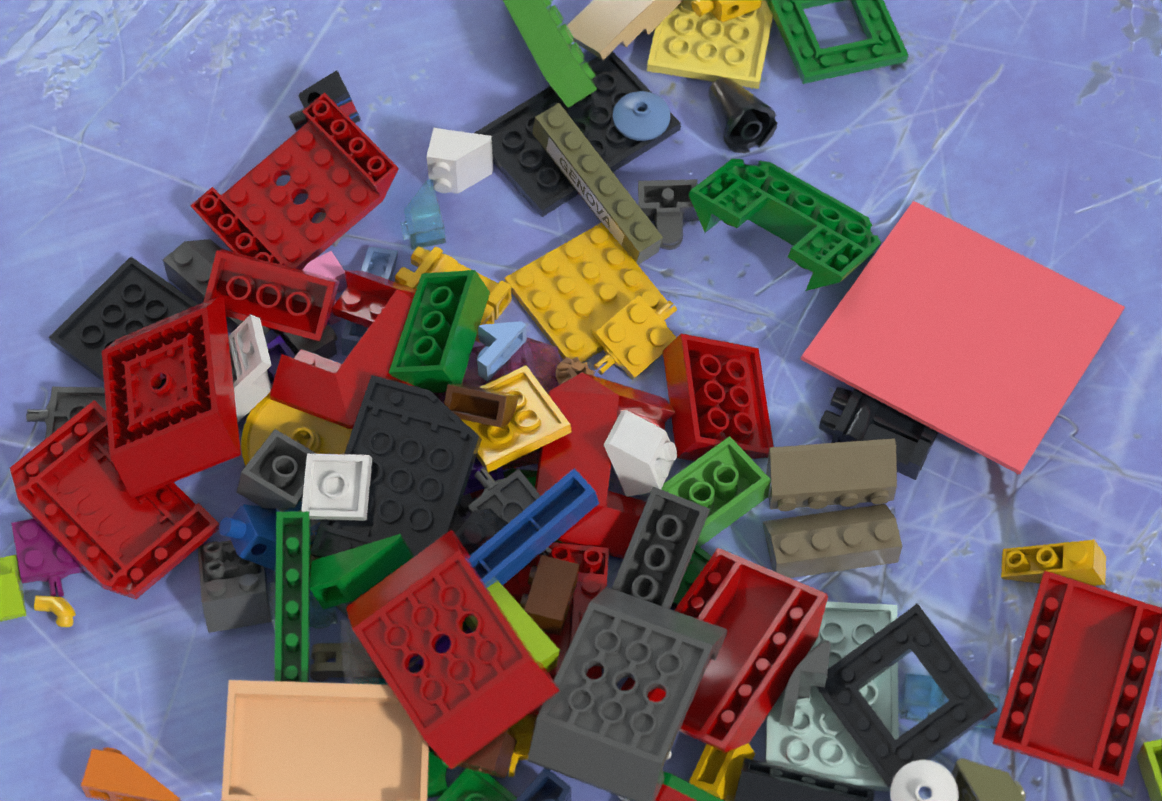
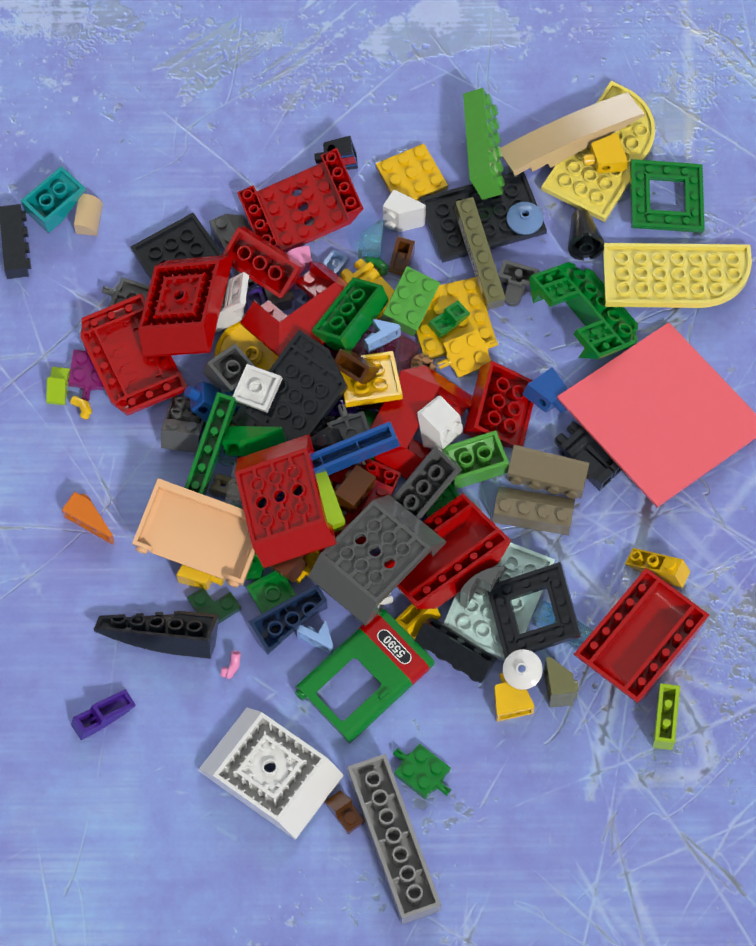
camera: 20 degrees right, 5 degrees up
none -> green arm [365,257,389,275]
none -> yellow plate [375,143,448,201]
none -> bright green brick [380,266,440,336]
none -> reddish brown slope [388,236,415,276]
none -> green slope [428,301,470,338]
none -> blue torso [522,367,568,414]
none -> light yellow plate [603,243,752,308]

